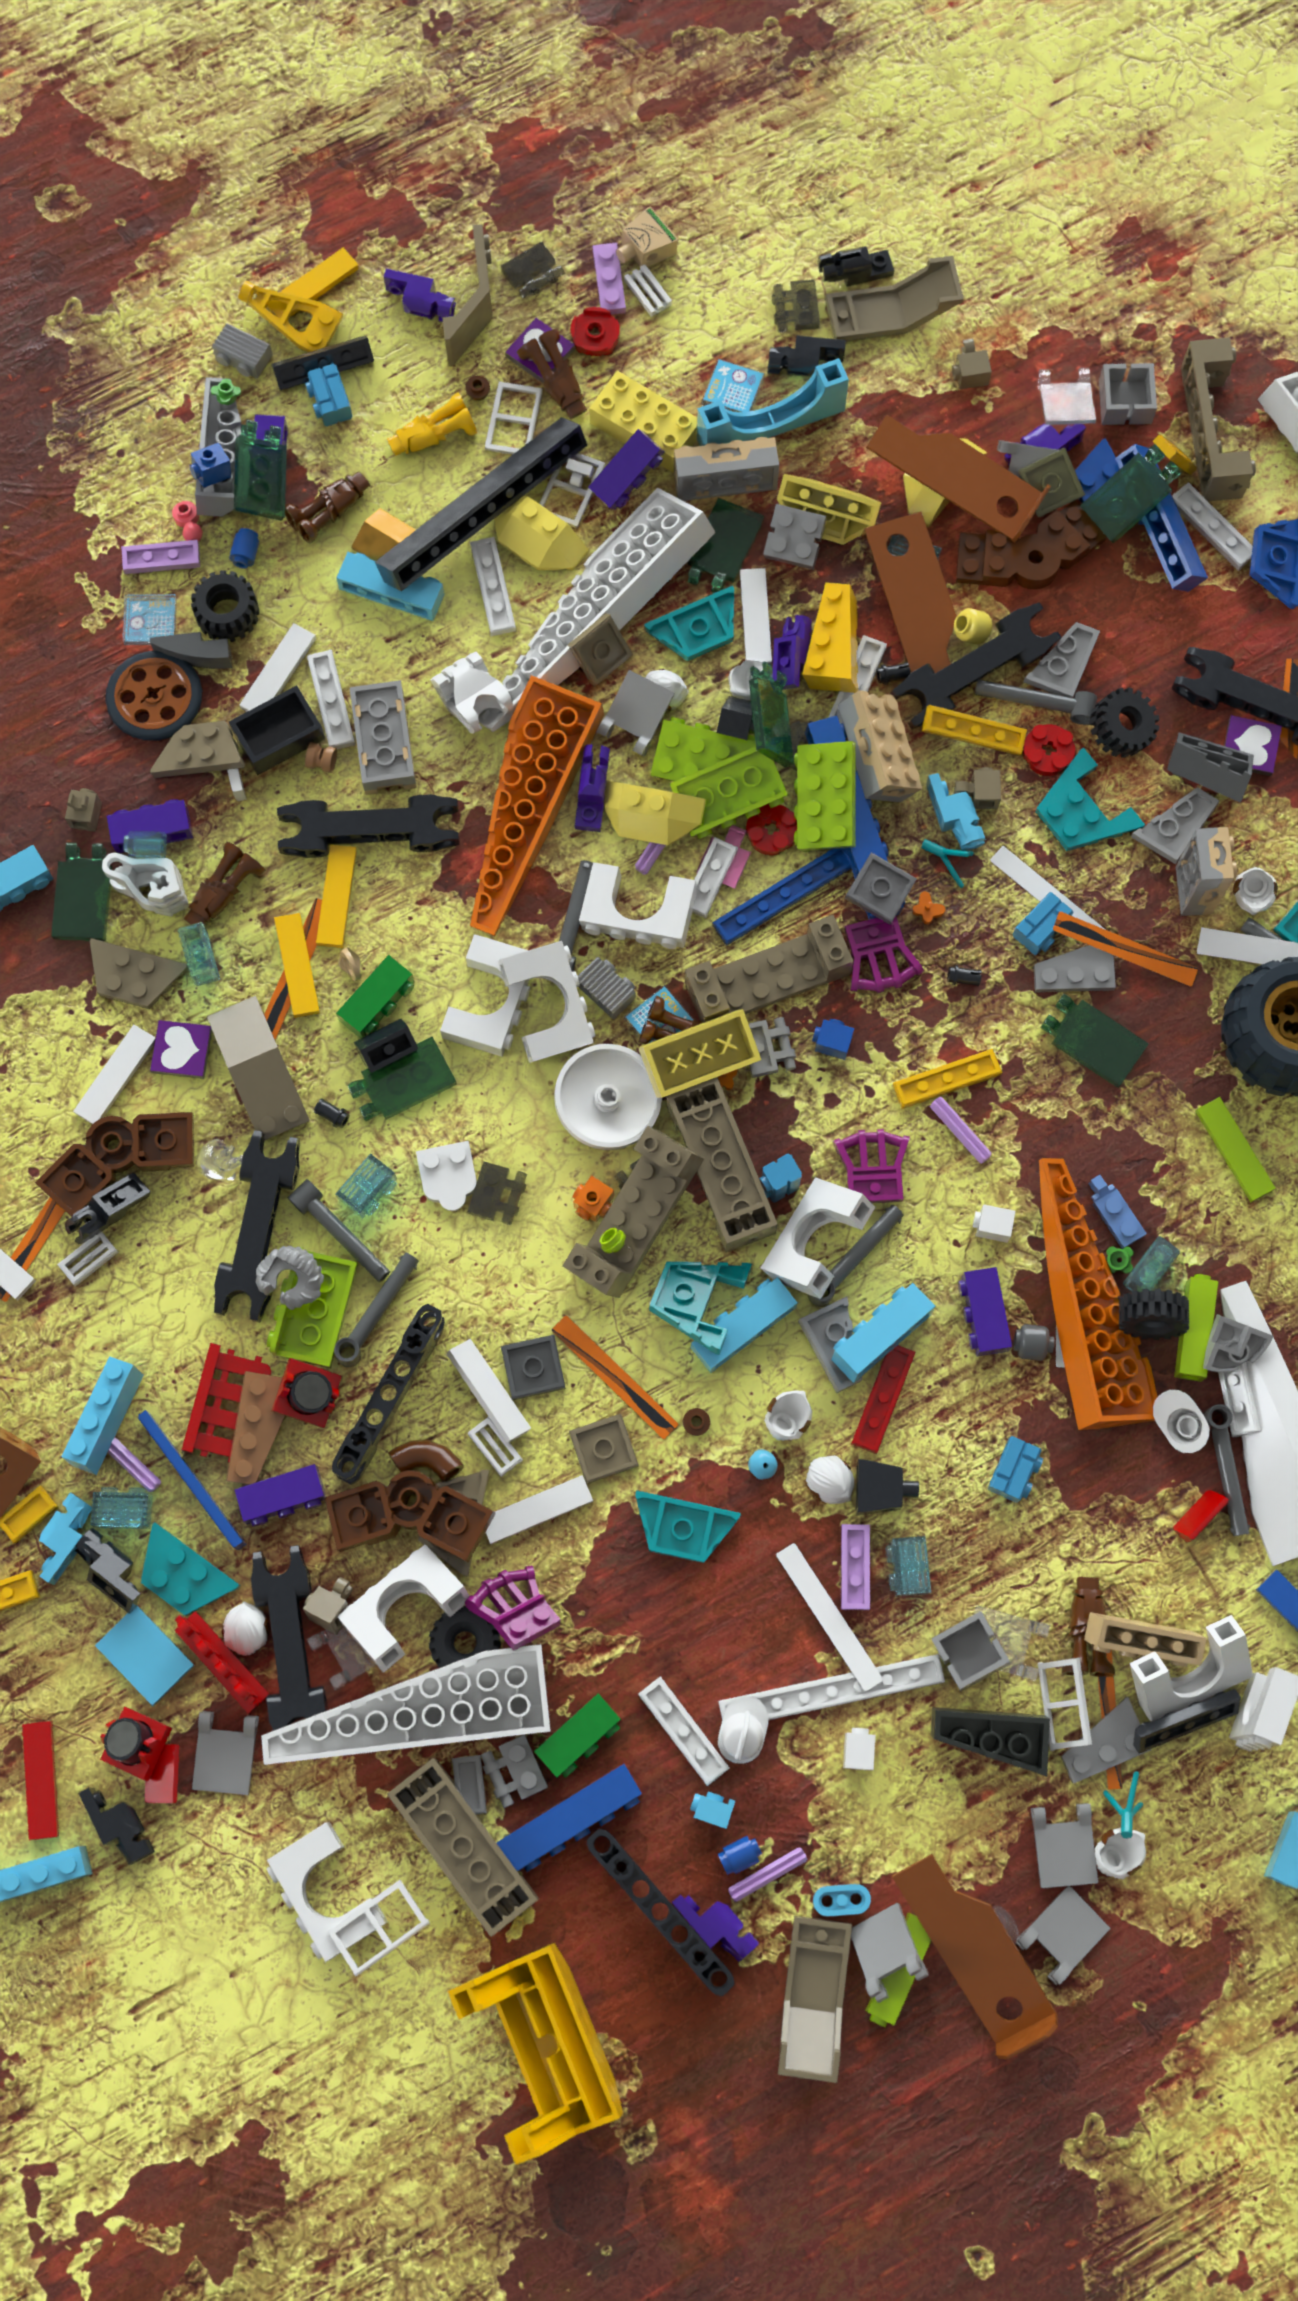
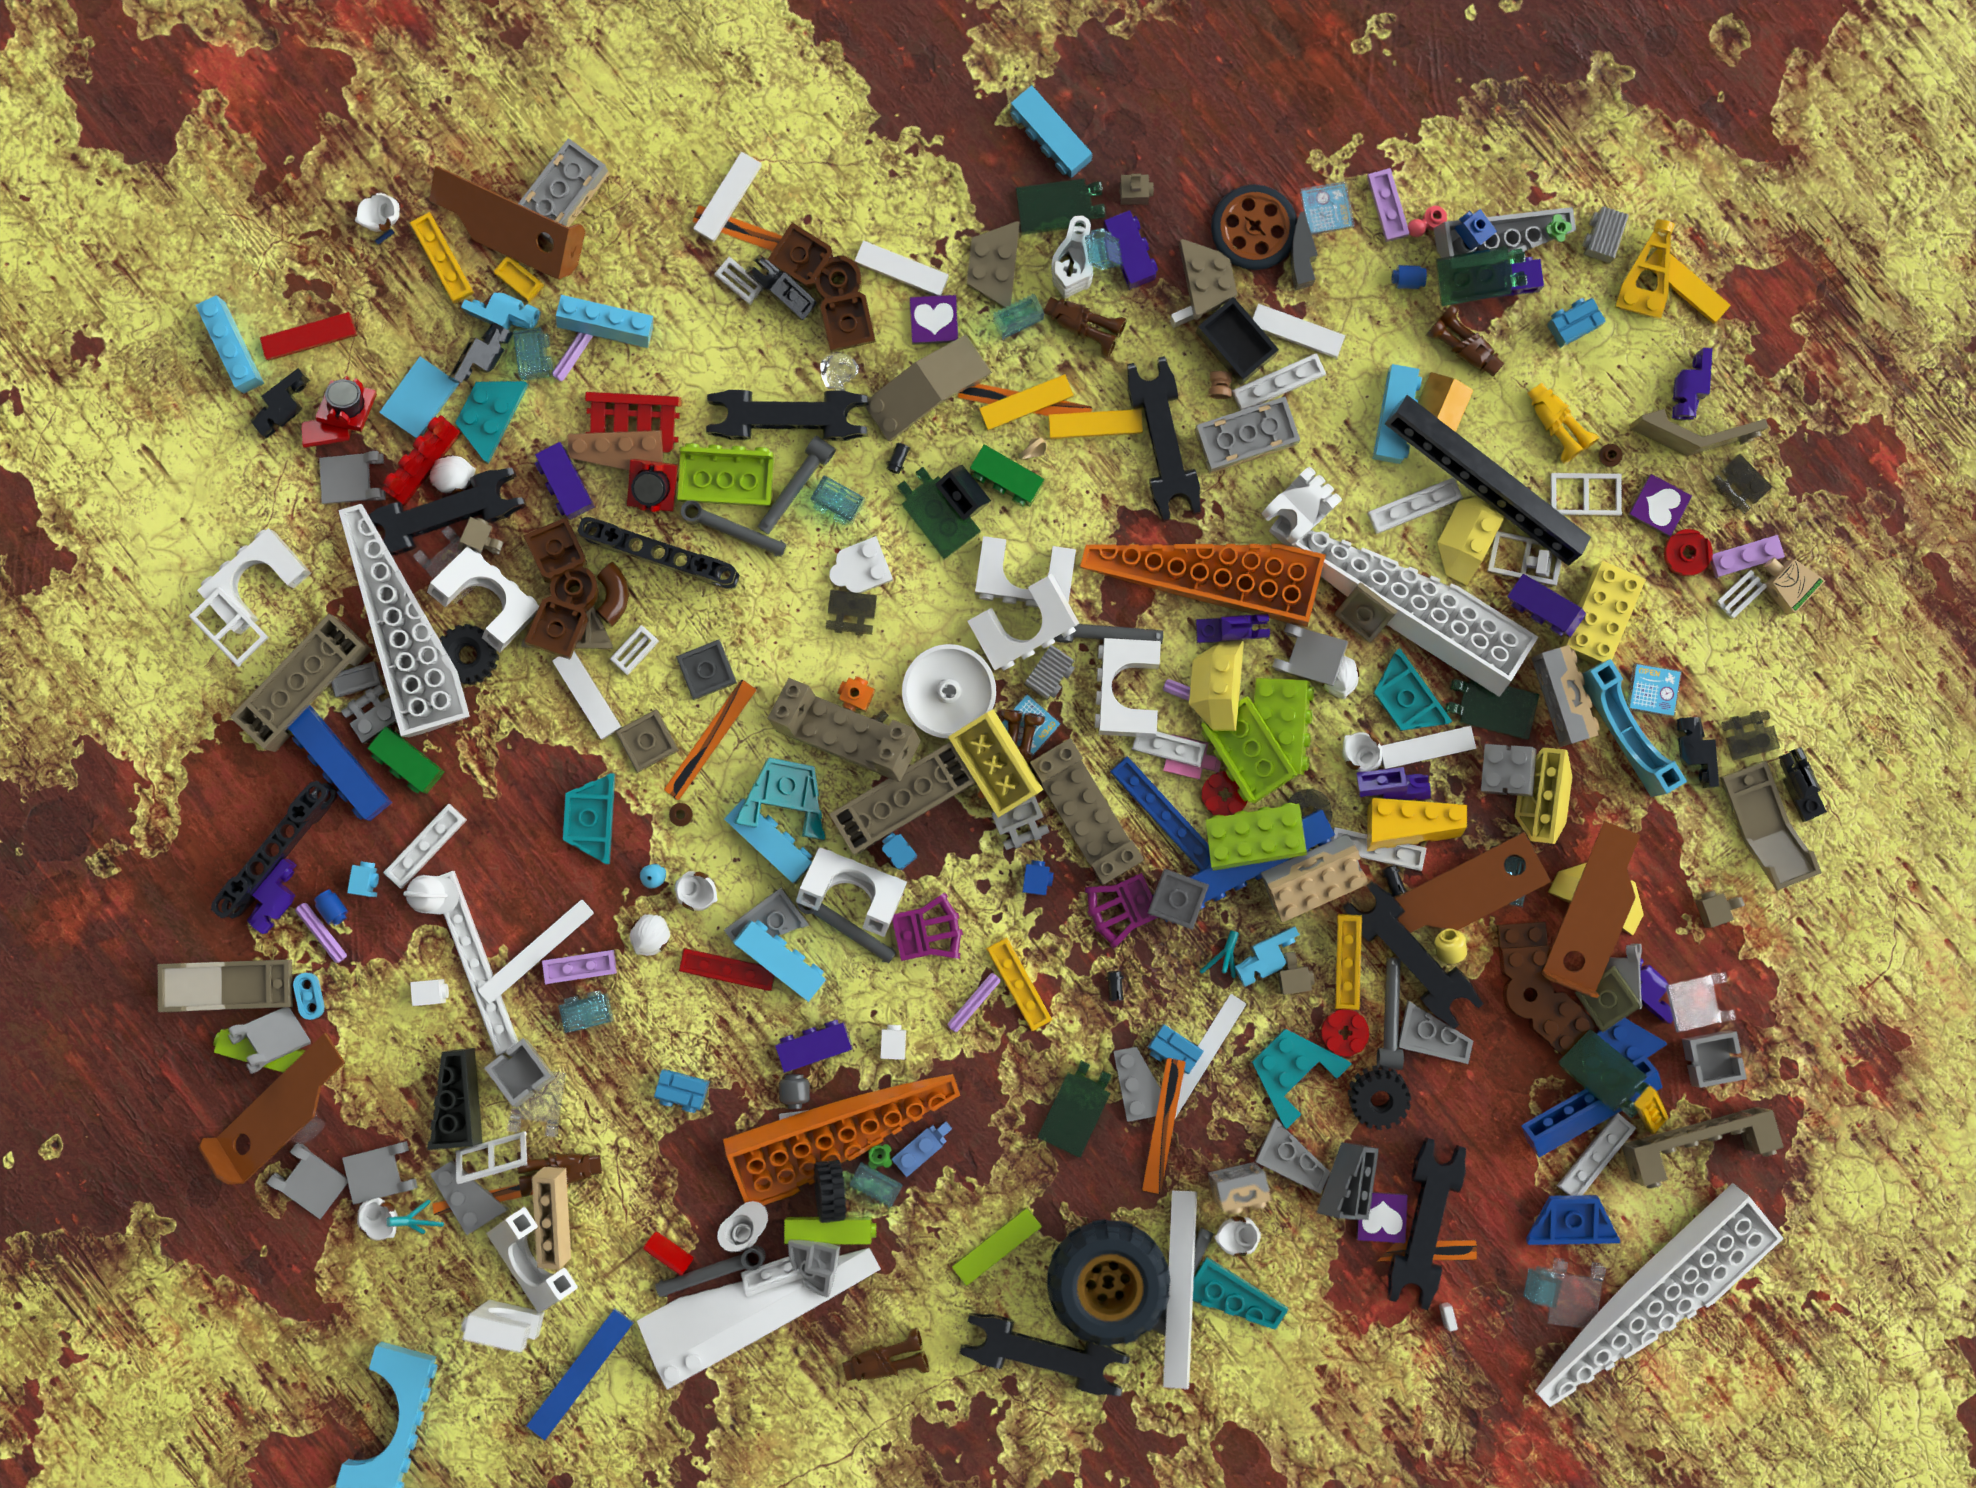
camera: 80 degrees right, 10 degrees up
blue tile [138,1410,247,1550] -> none
black tyre [191,570,259,642] -> none
light grey piece [255,1245,324,1310] -> none
black plate [271,335,375,390] -> none
white tile [447,1339,531,1444] -> none
yellow wedge [448,1943,623,2165] -> none
magenta plate [465,1565,561,1651] -> none
reddish brown piece [517,329,587,419] -> none
lime plate [599,1228,626,1253] -> none
black brick [716,696,761,740] -> none
clear green tile [749,661,794,768] -> none
black torso [856,1459,919,1515] -> none
orange piece [912,891,946,925] -> none
black plate [1133,1689,1241,1754] -> none

